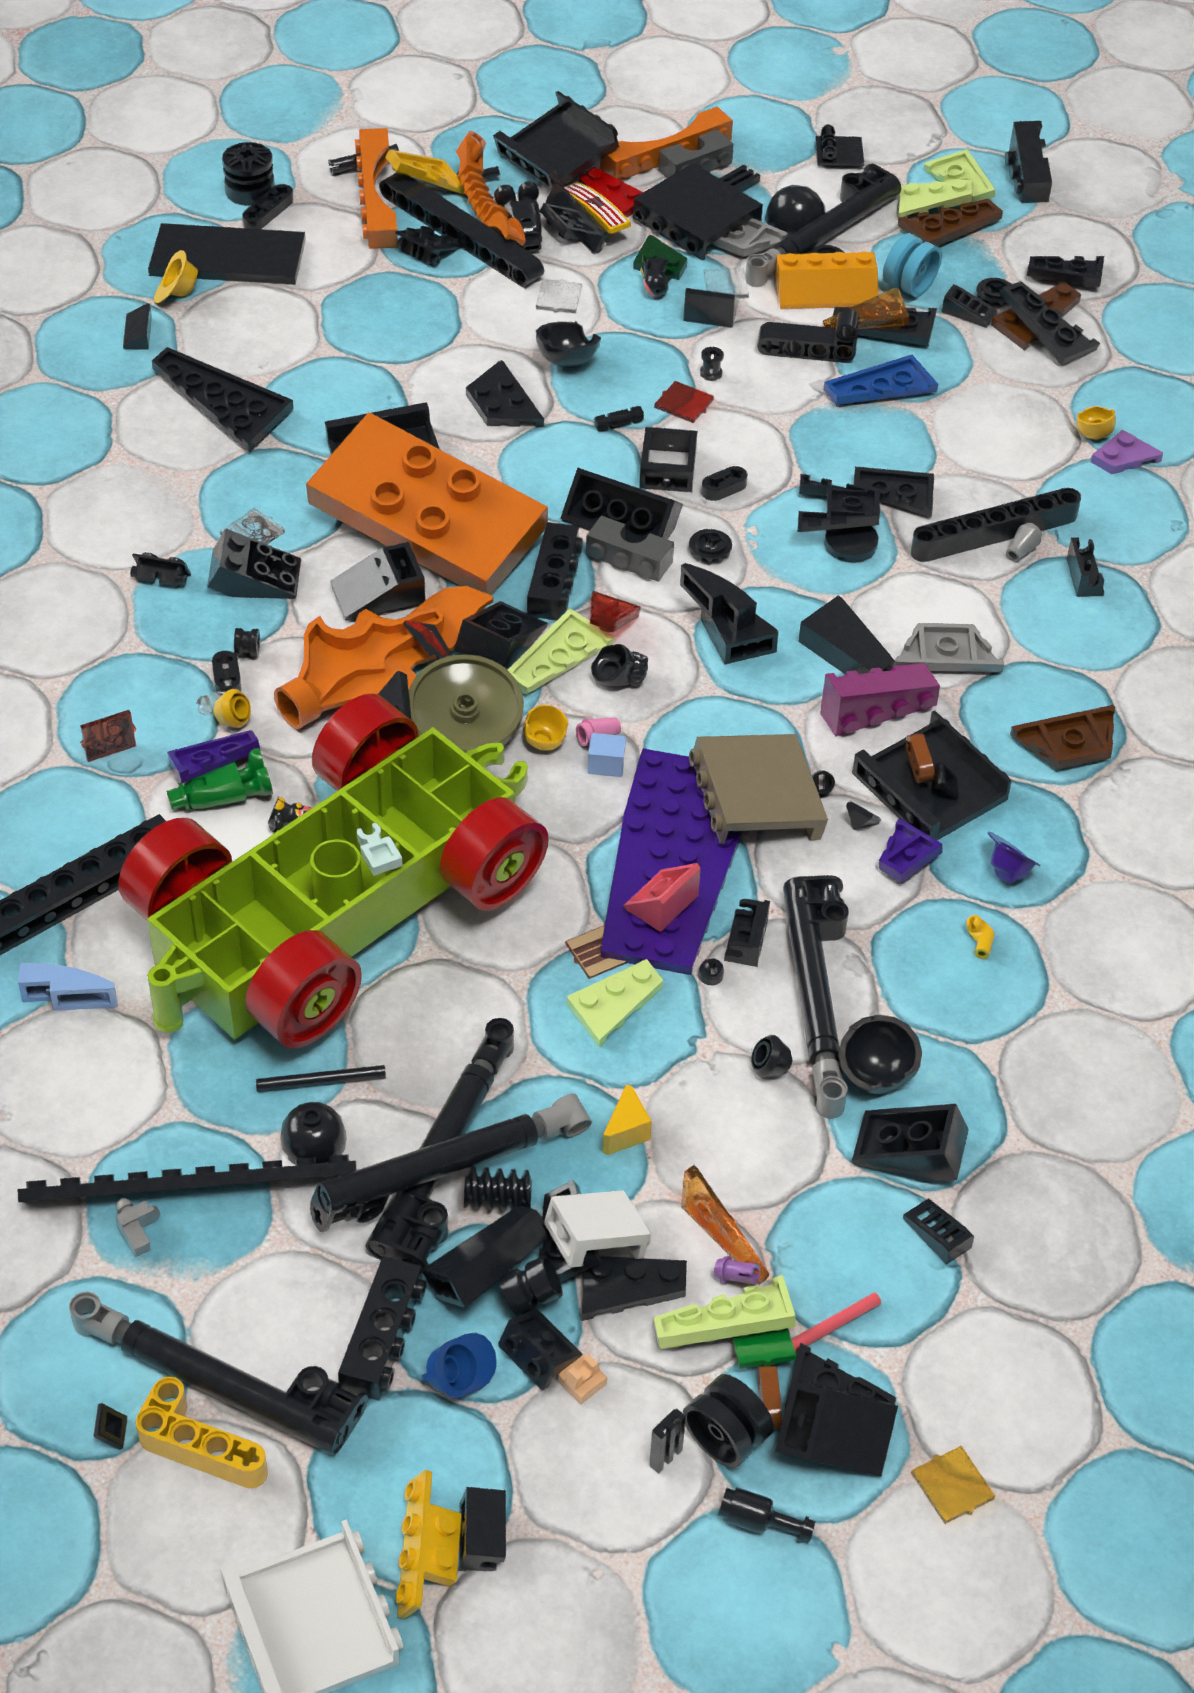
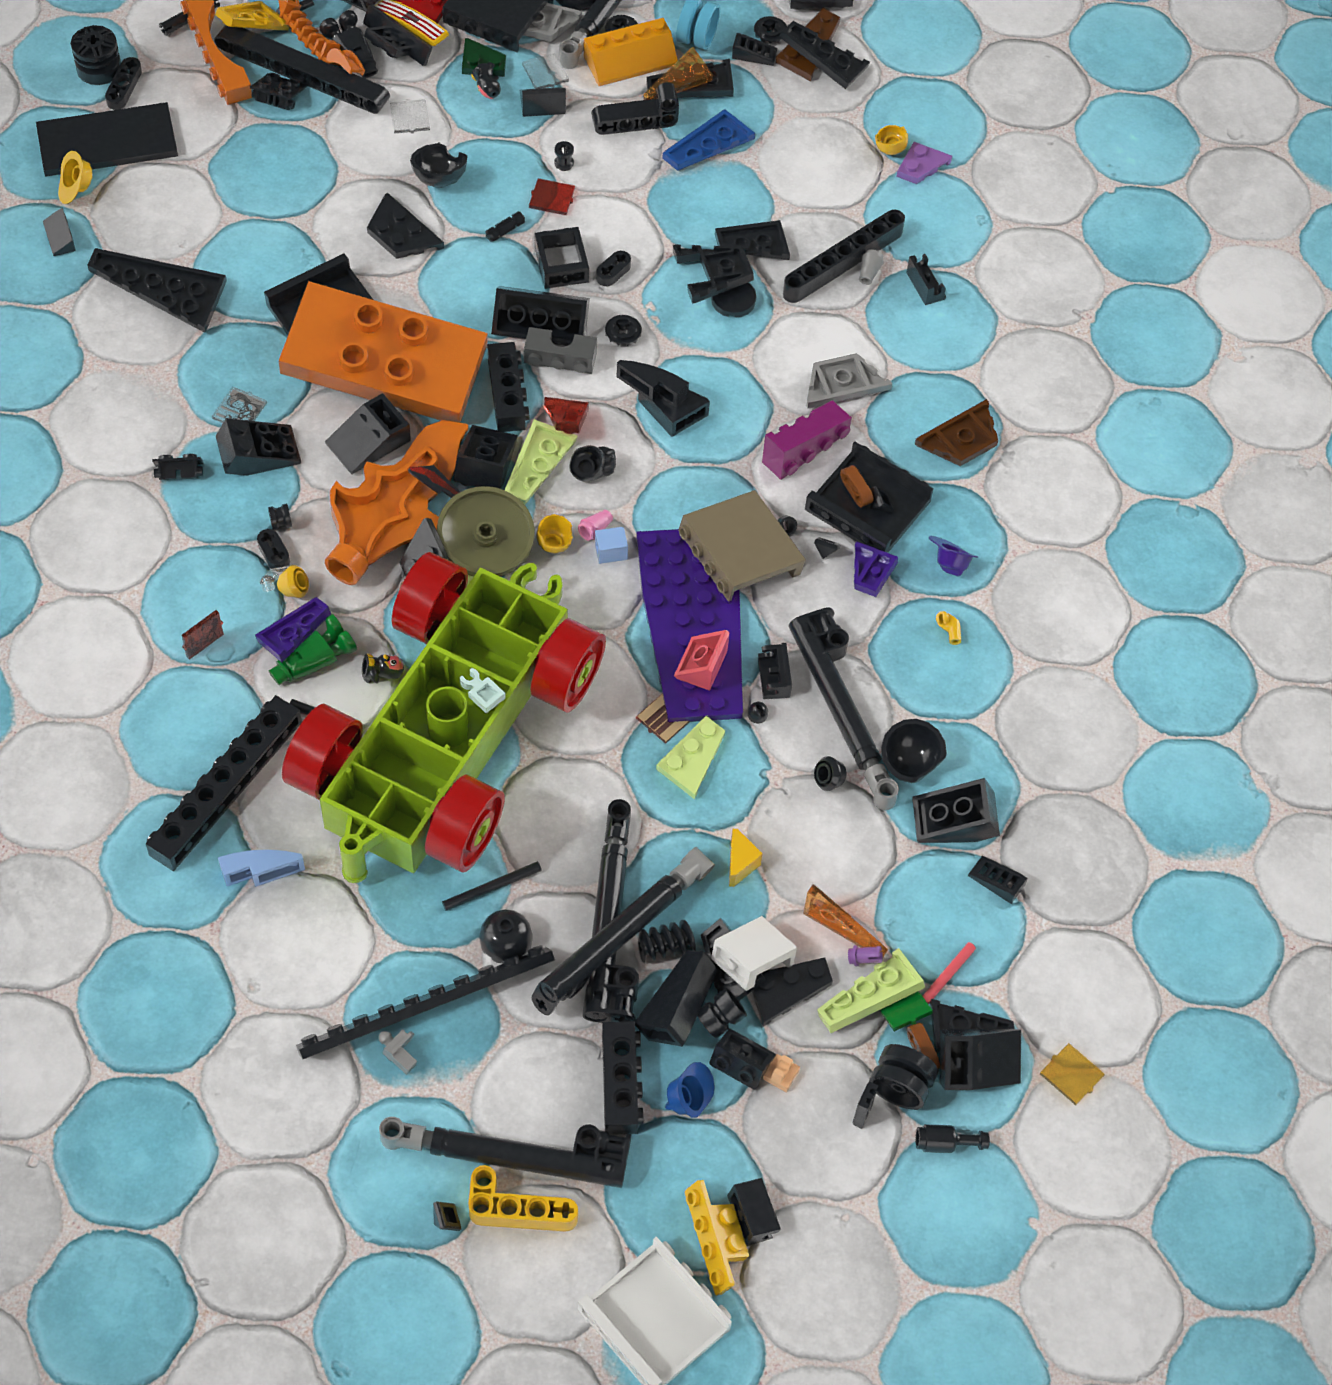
camera: 20 degrees left, 10 degrees up
black slope [798,595,895,674] -> none

